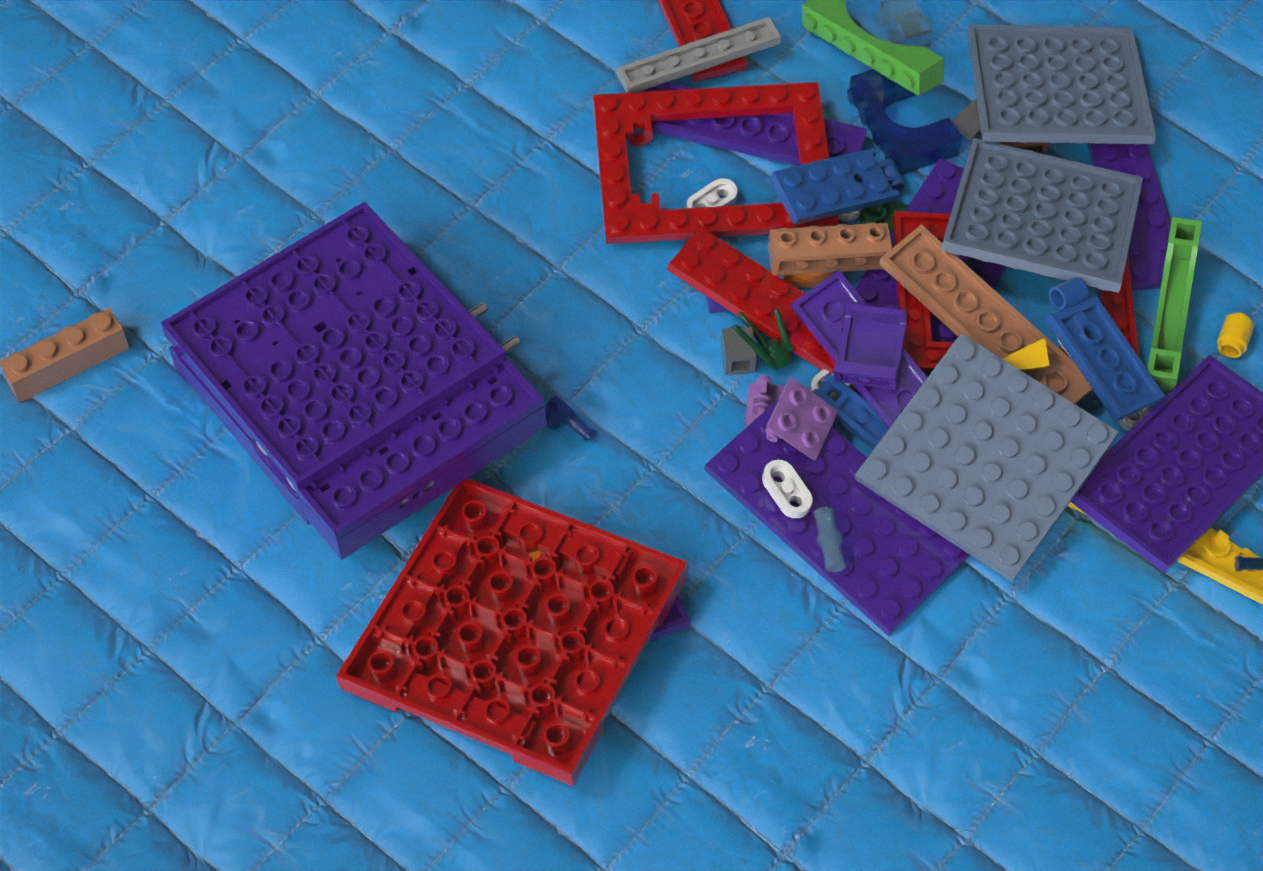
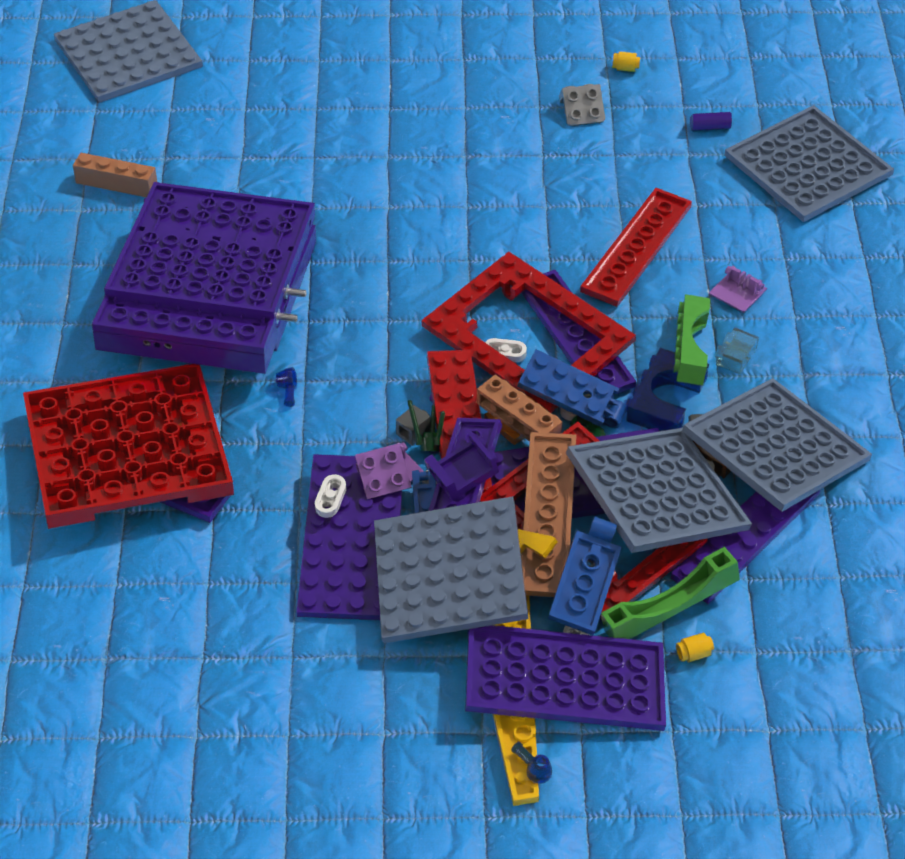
camera: 50 degrees right, 10 degrees down
light grey plate [617,17,781,93] -> none
clear light blue pin [814,507,846,572] -> none

